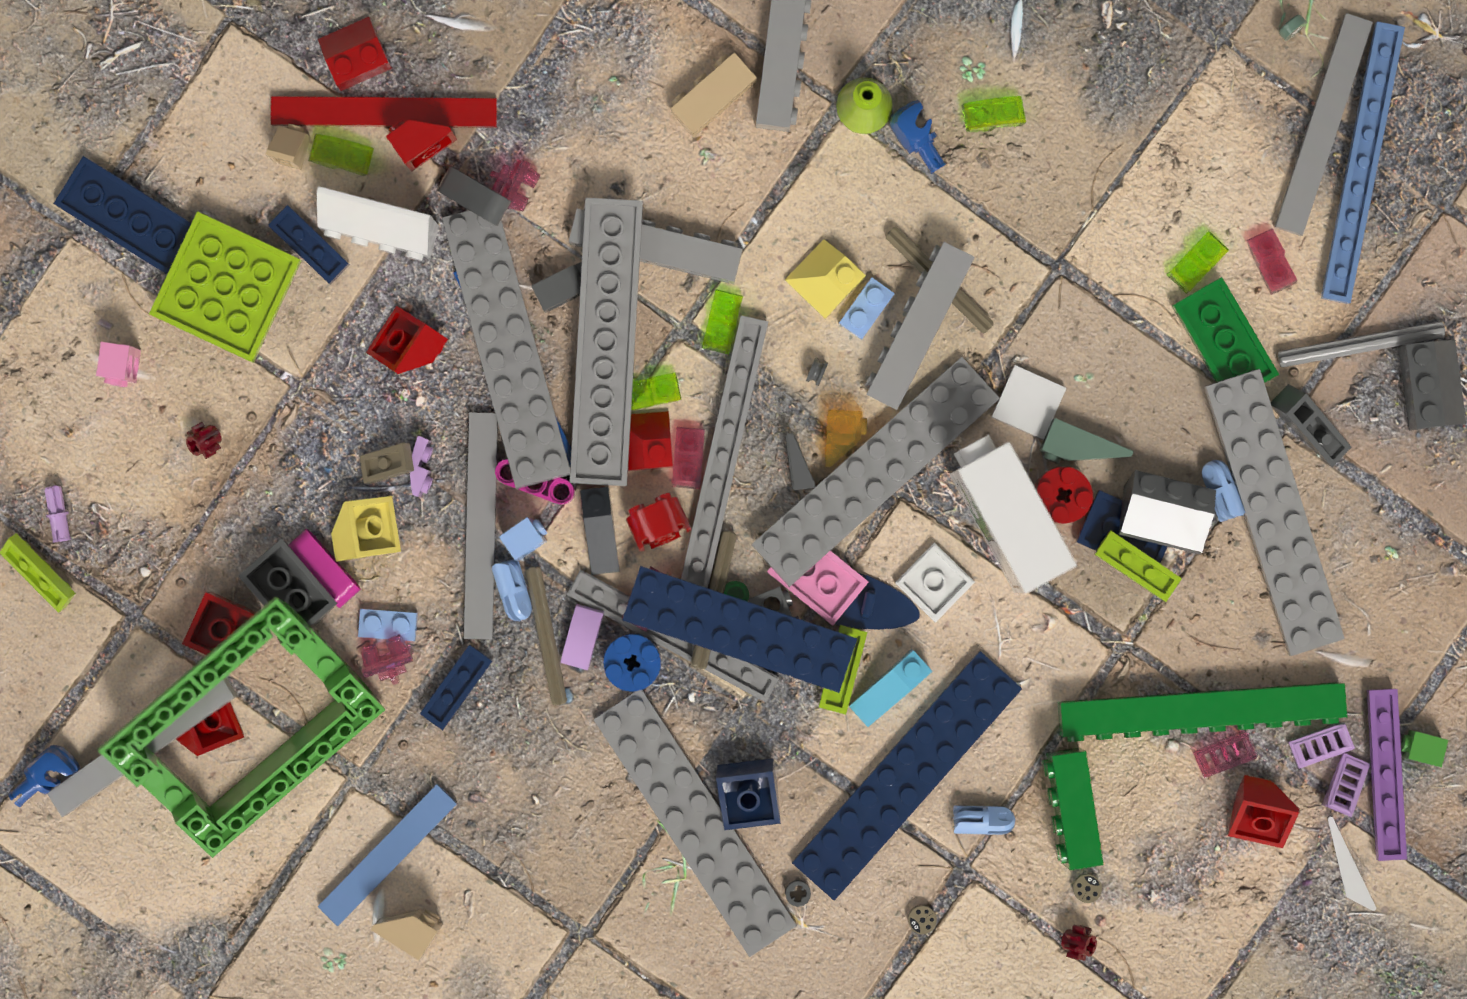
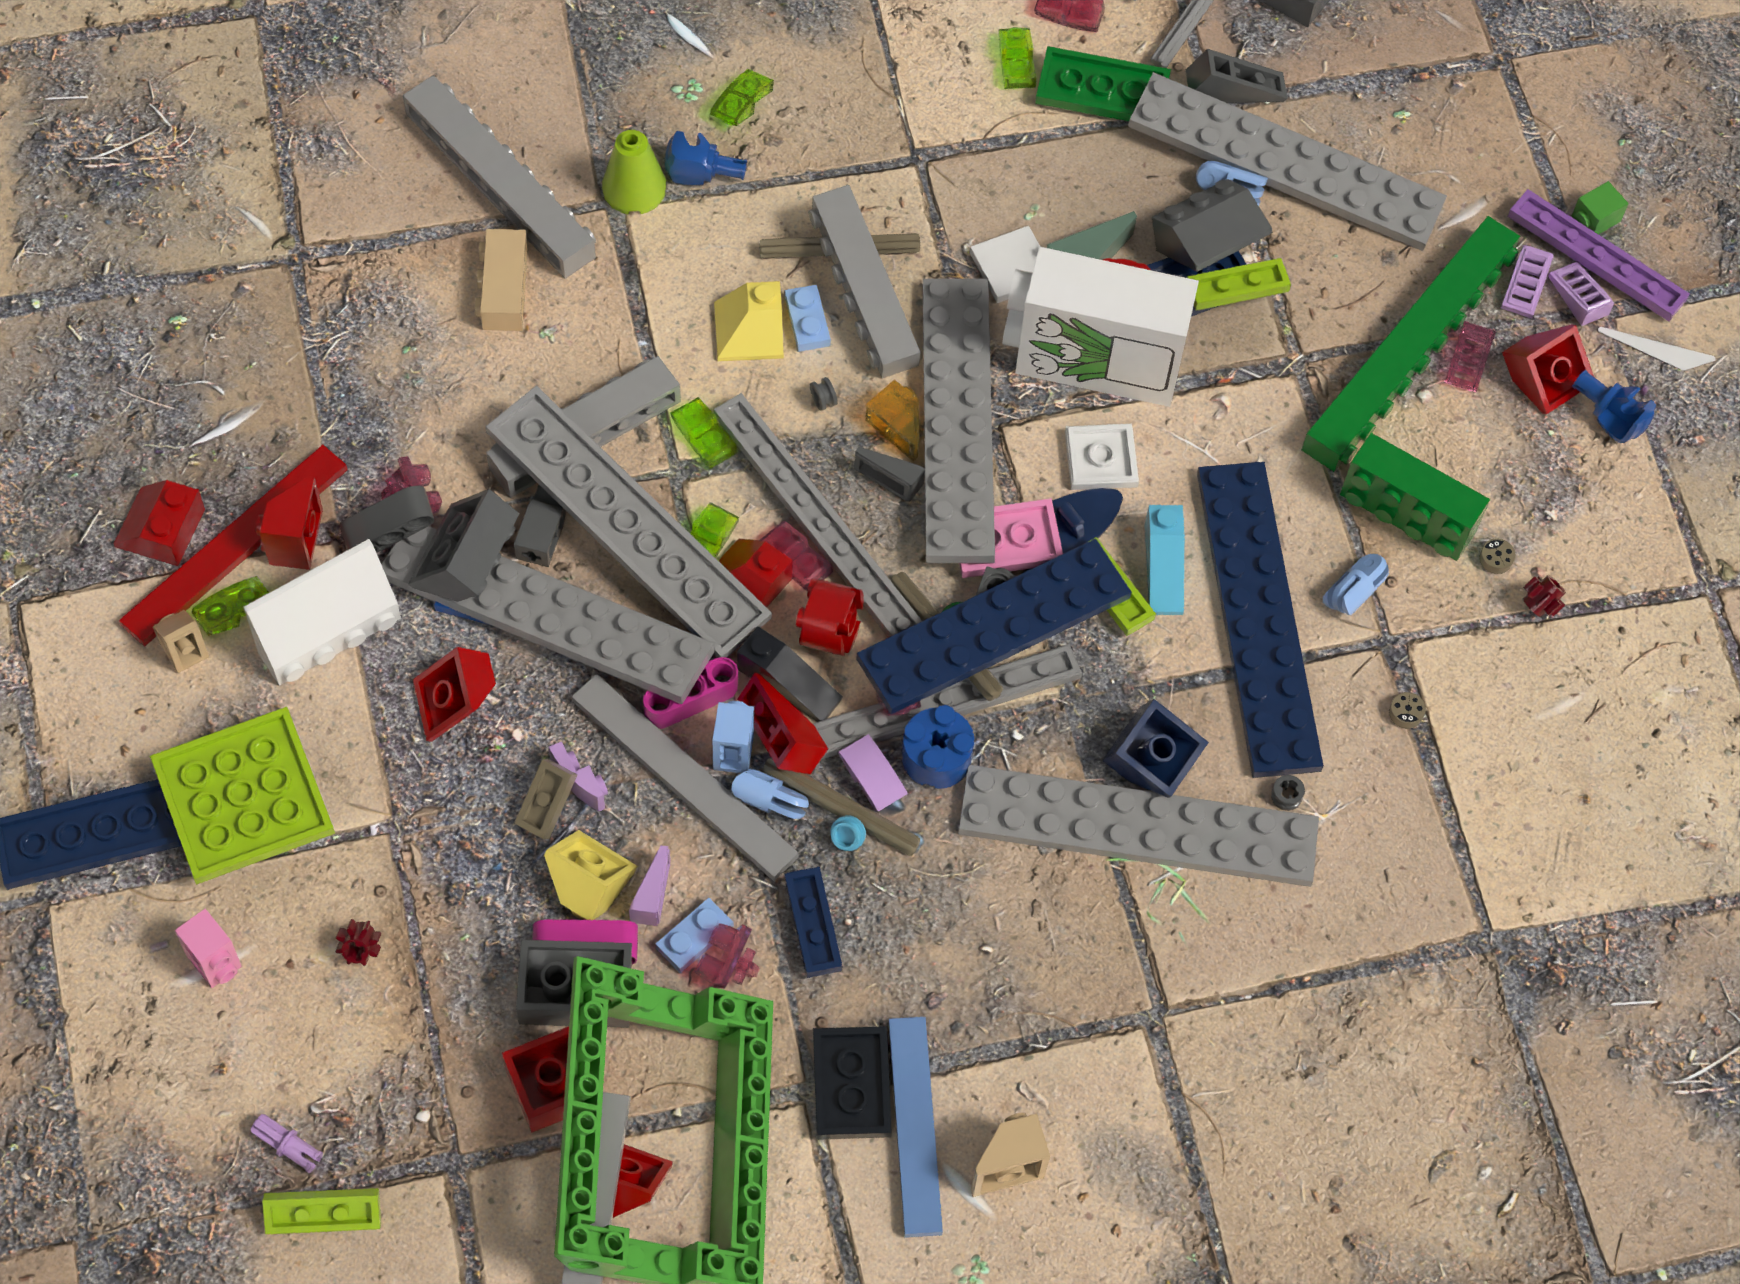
camera: 50 degrees left, 25 degrees down
dark blue plate [268,205,350,285] -> none
none -> dark grey slope [408,489,520,602]
none -> lavender slope [629,845,671,926]
none -> red slope [737,673,828,775]
none -> black plate [813,1026,892,1140]
none -> medium azure plate [830,815,866,851]
none -> blue piece [1572,370,1656,443]

